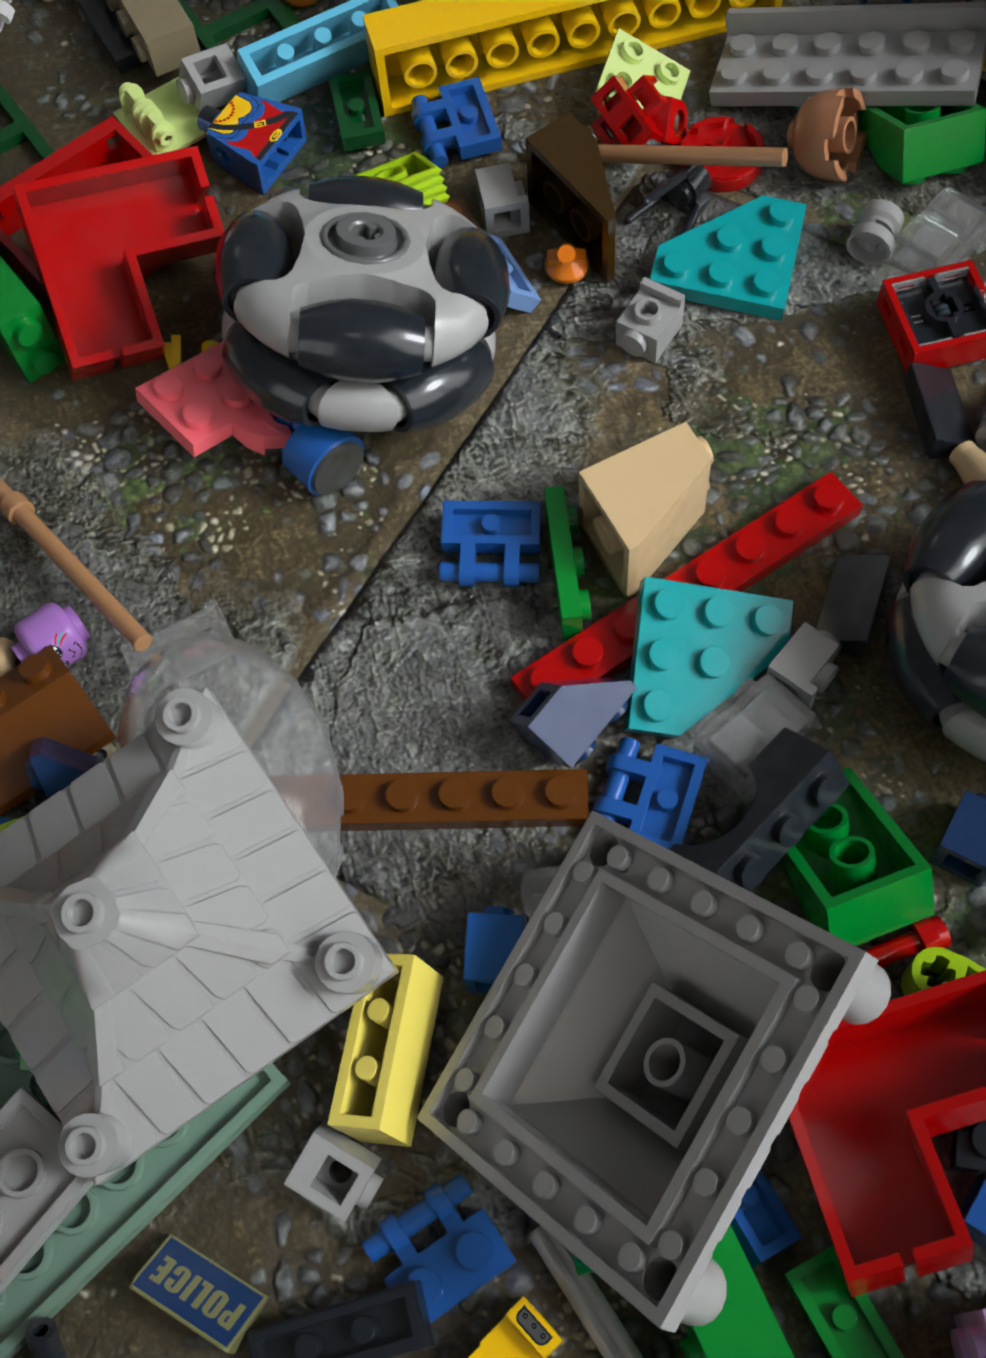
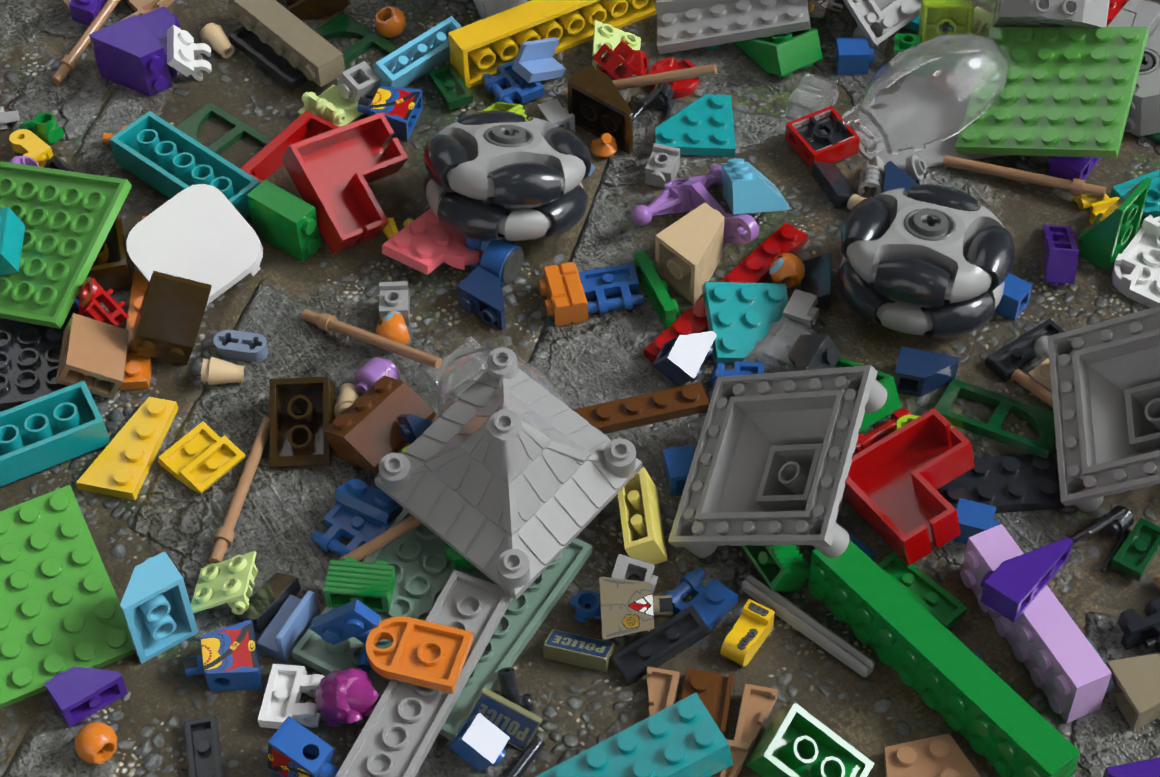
camera: 20 degrees left, 15 degrees down
nougat cylinder [787,88,867,182] -> none
light grey wheel [846,199,905,265] -> none
none -> orange piece [375,313,411,345]
none -> light grey brick [379,281,410,326]
none -> dark blue slope [457,266,506,330]
none -> medium blue panel [512,38,566,83]
none -> orange brick [538,262,588,327]
none -> blue plate [570,590,601,623]
none -> dark tan torso [599,577,673,640]
none -> medium lavender piece [631,165,759,244]
none -> medium azure slope [721,158,789,214]
none -> orange piece [769,253,805,288]

